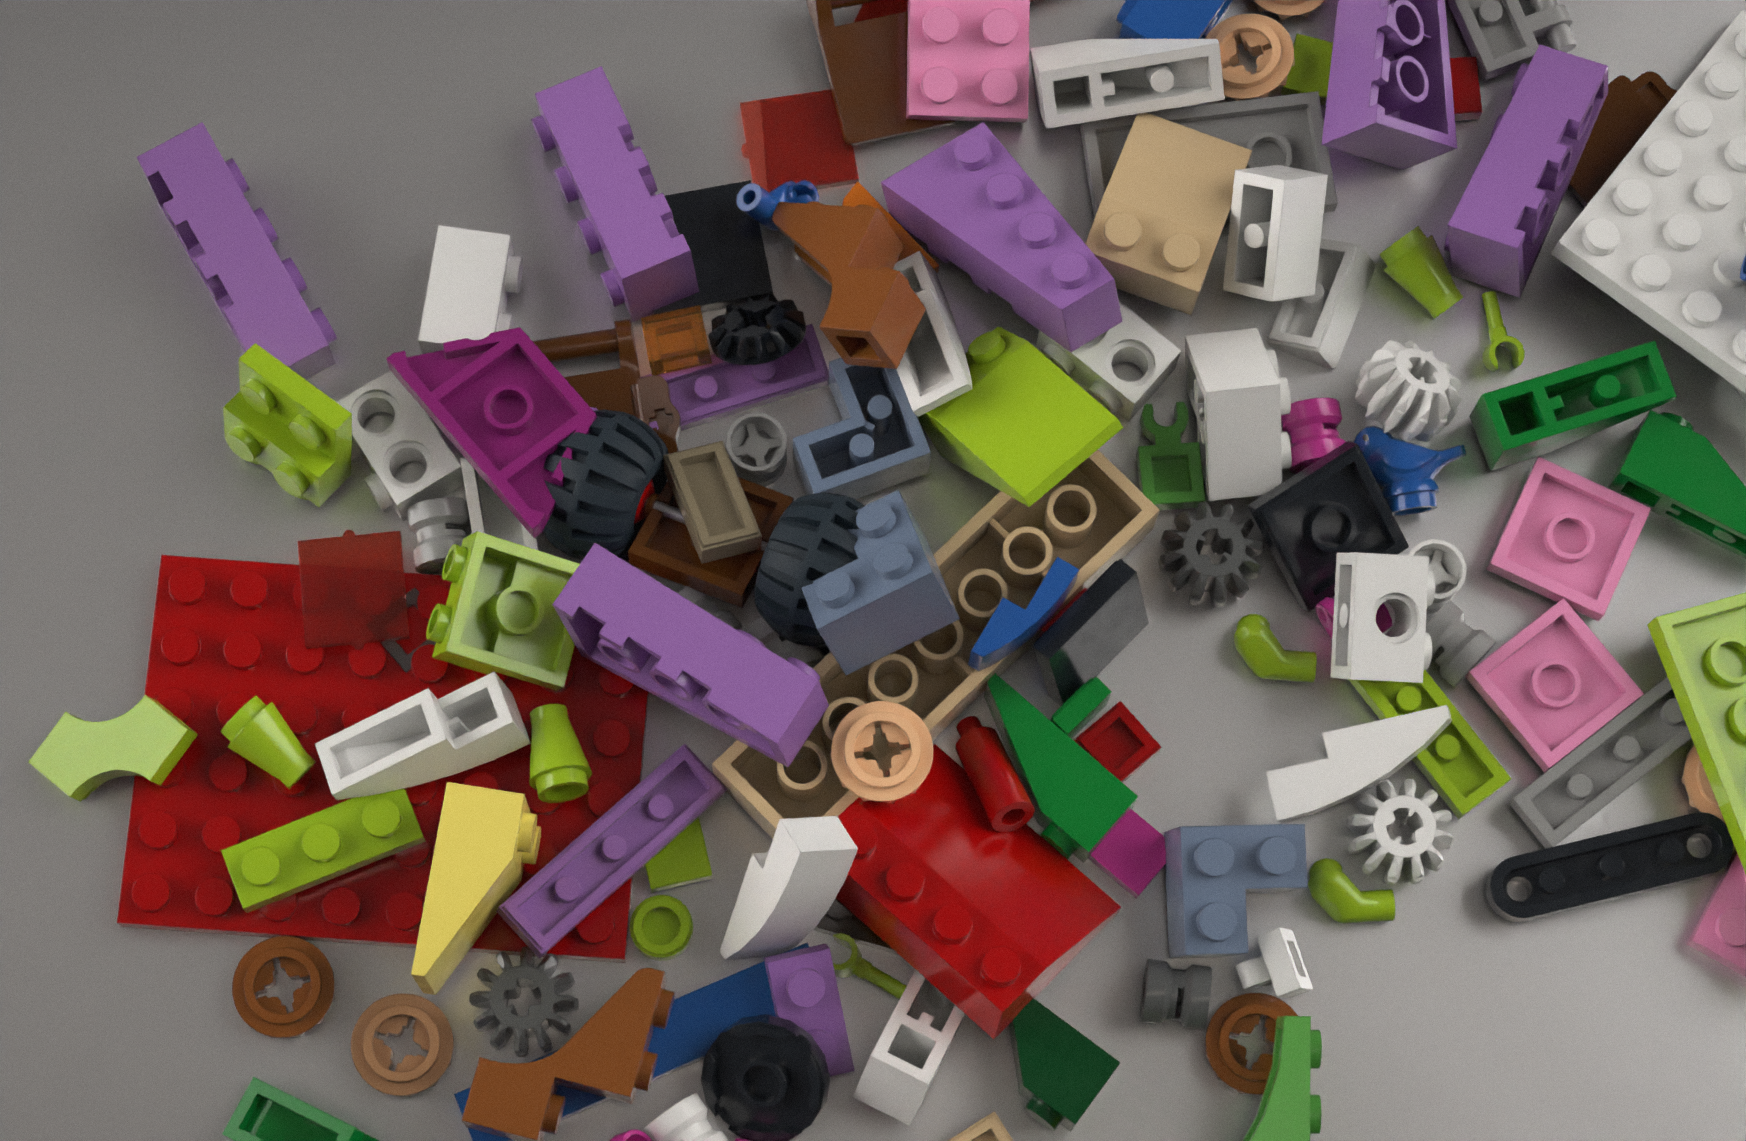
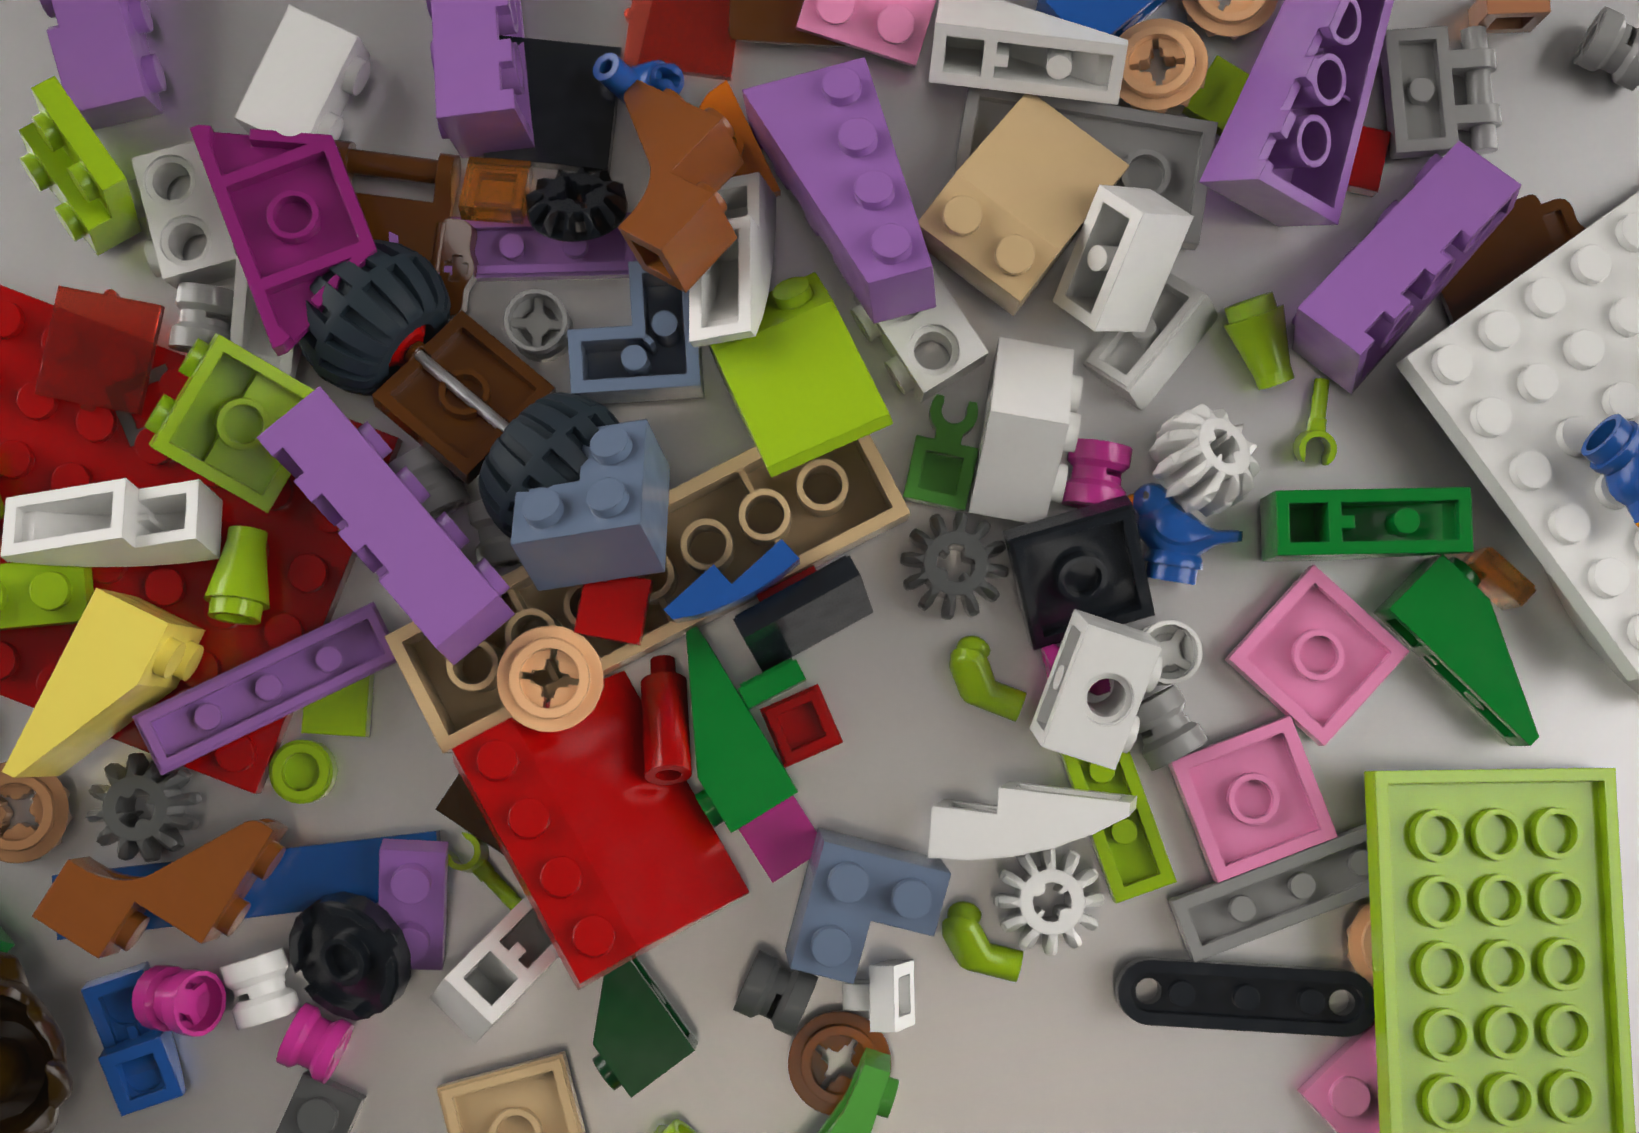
camera: 20 degrees right, 10 degrees up
dark tan tile [663,441,762,564] -> none
white slope [719,816,858,960] -> none
none -> red tile [574,577,653,646]
none -> clear orange tile [1462,547,1536,611]

